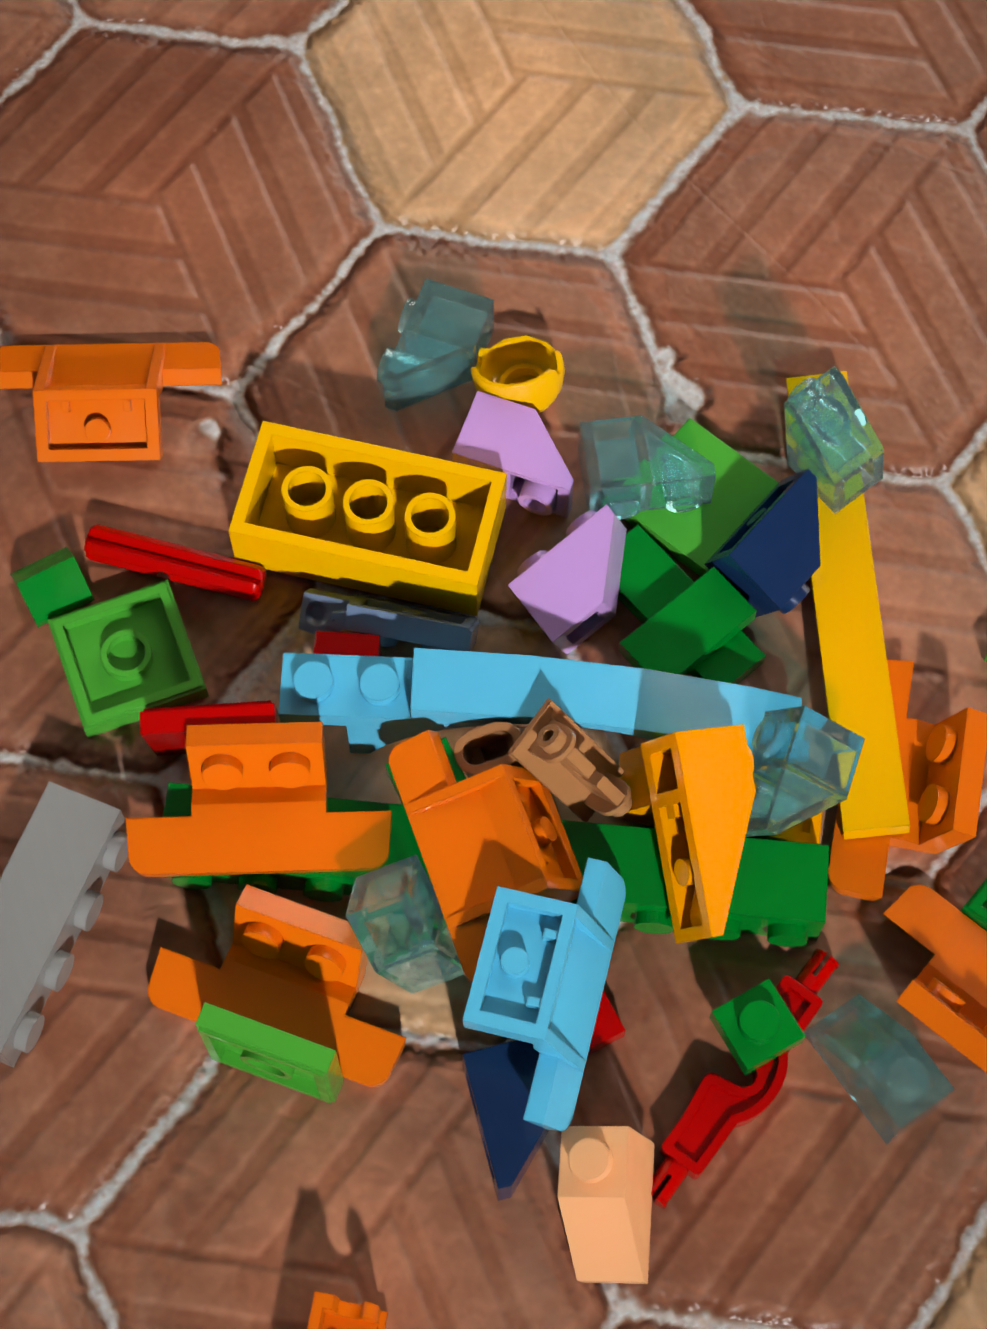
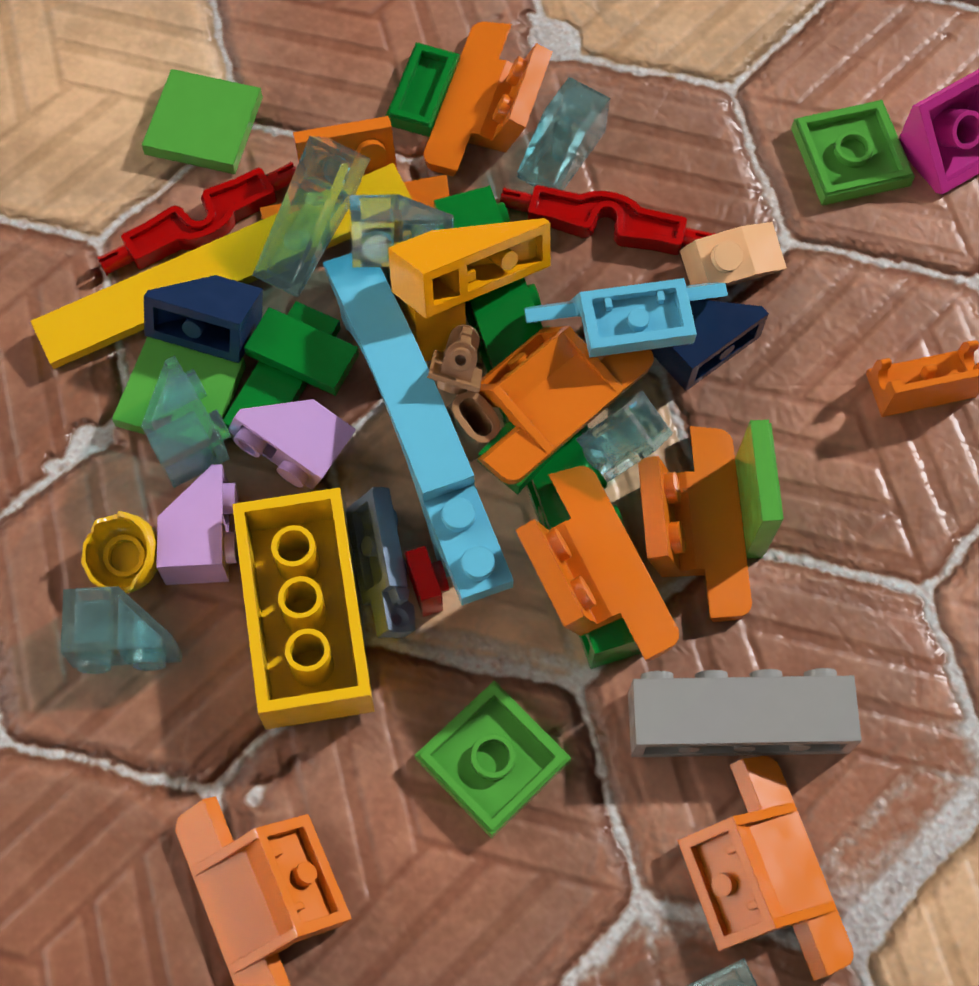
camera: 115 degrees left, 0 degrees up
green slope [10,547,94,627] -> none
red axle [84,524,266,601] -> none
red tile [140,700,280,756] -> none
green plate [709,978,806,1075] -> none
clear light blue slope [784,366,884,514] -> none
none -> red piece [96,162,300,276]
none -> clear light blue slope [252,136,370,297]

